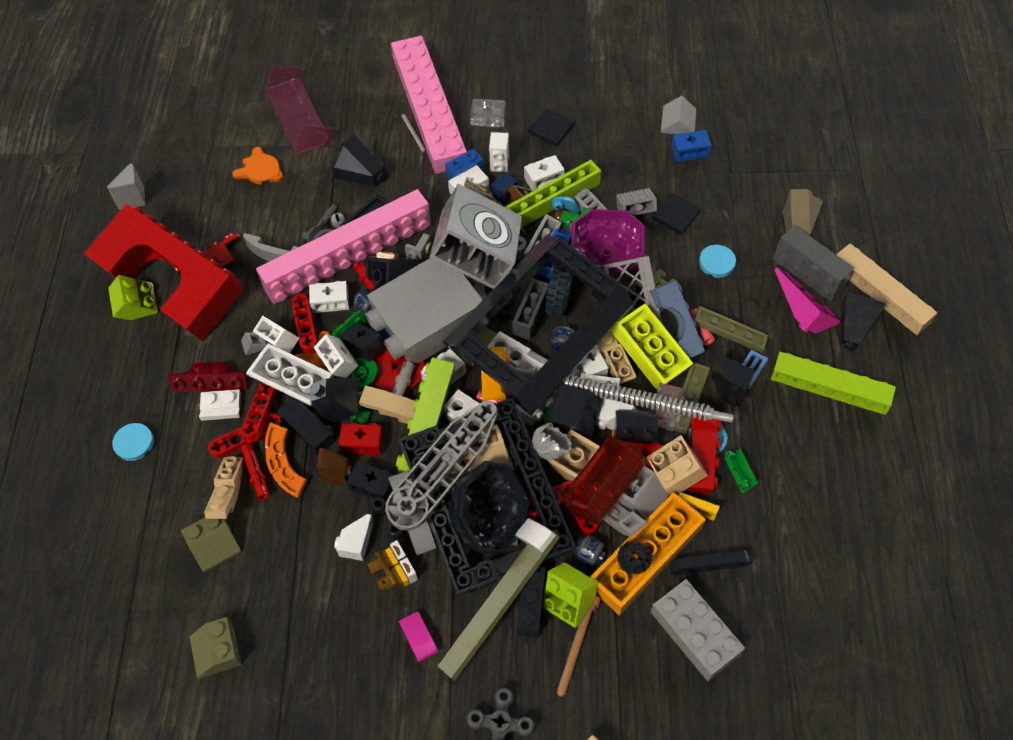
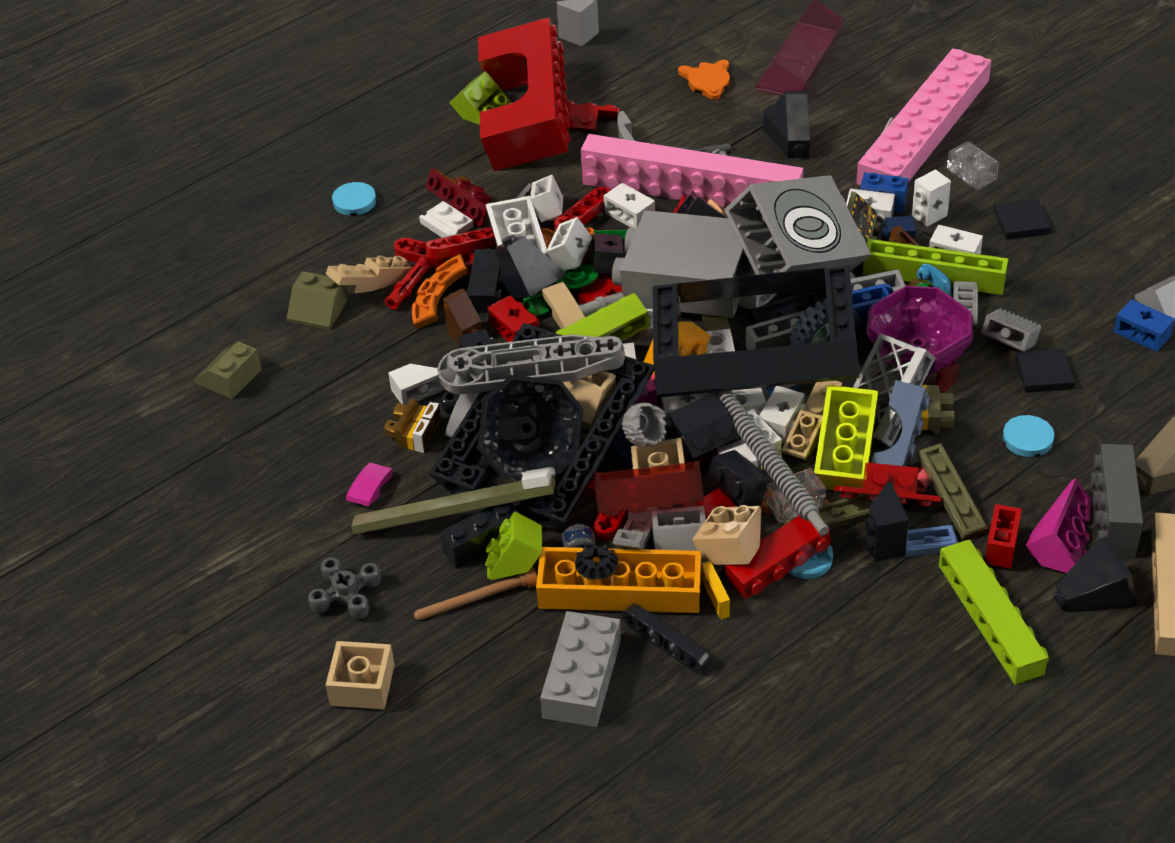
camera: 50 degrees right, 15 degrees down
green hinge [724,449,759,494] -> none
none -> red bracket [834,462,941,506]
none -> red brick [985,504,1022,569]

